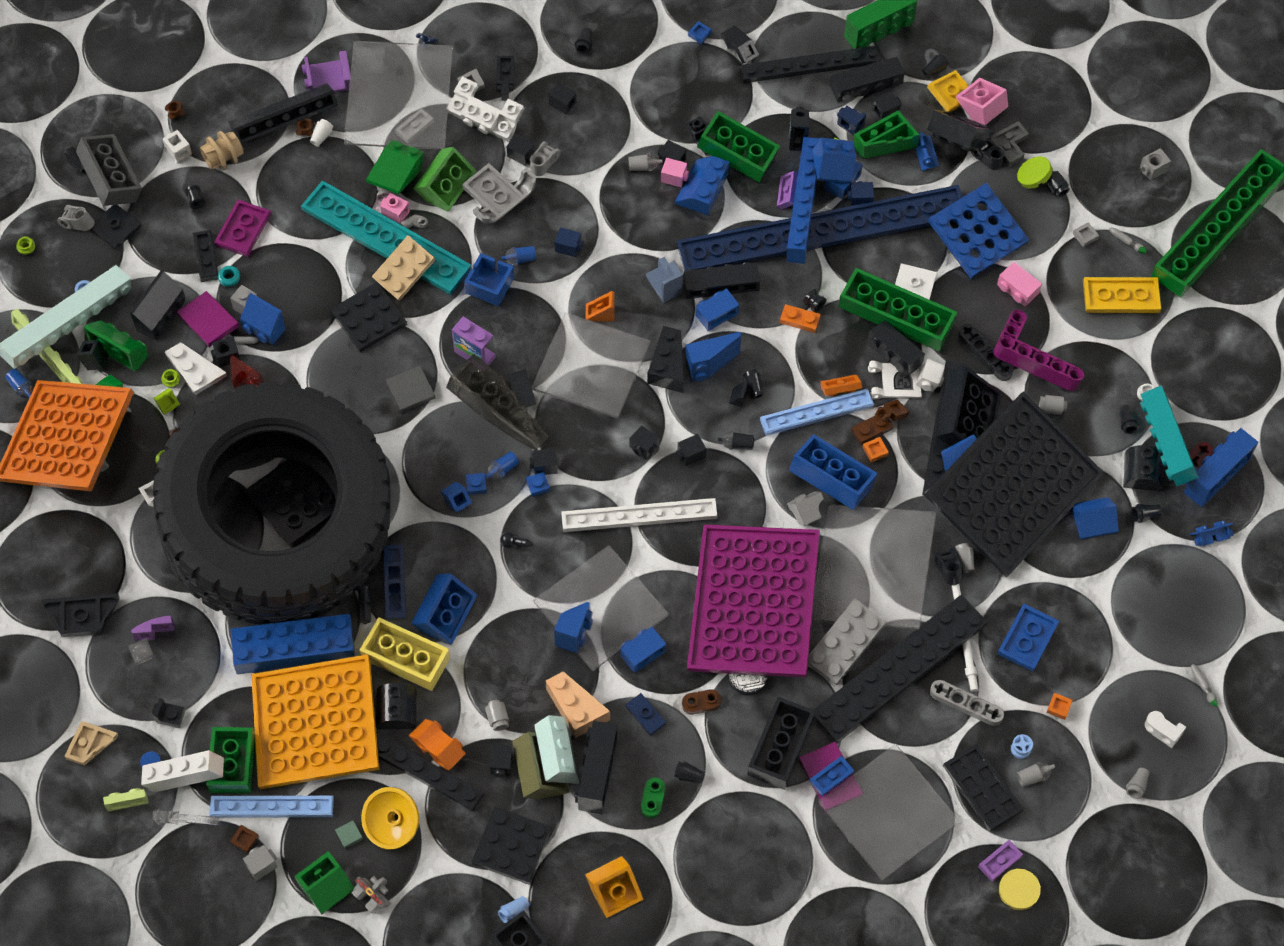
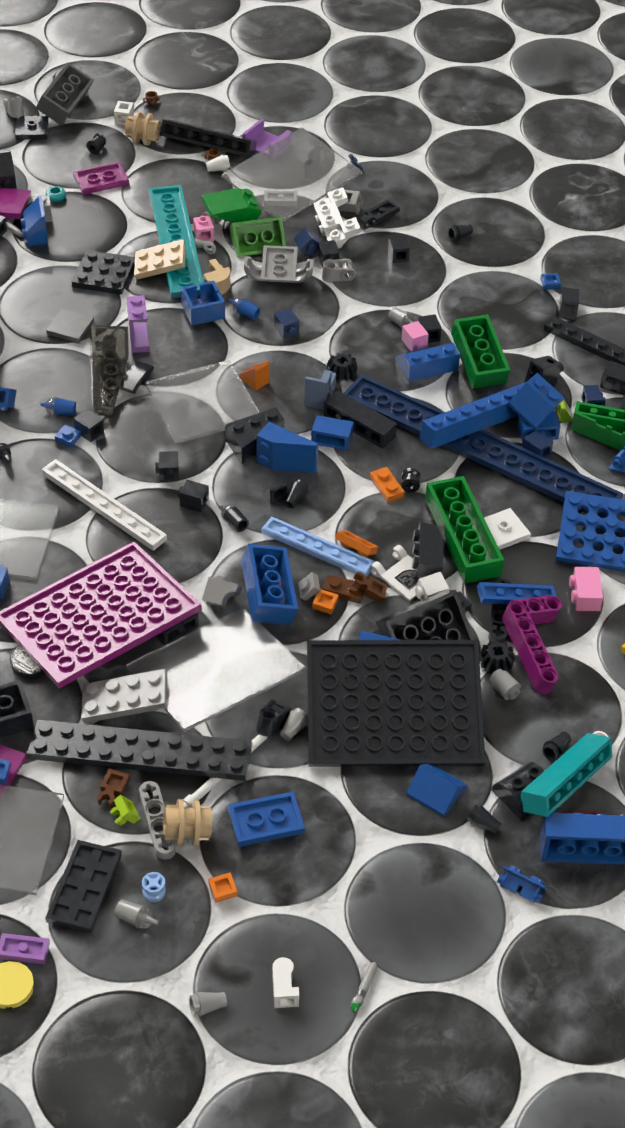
camera: 45 degrees right, 15 degrees down
black tile [193,230,218,282] -> none
blue plate [466,473,487,495] -> none
none -> reddish brown plate [97,769,130,808]
none -> lime tile [110,795,141,826]
none -> tan piece [163,799,212,846]
none -> tan brick [203,259,230,295]
none -> dark blue brick [294,227,320,257]
none -> light grey plate [298,572,320,601]
none -> black gear [327,353,358,382]
none -> blue plate [477,582,557,605]
none -> black gear [479,640,515,673]

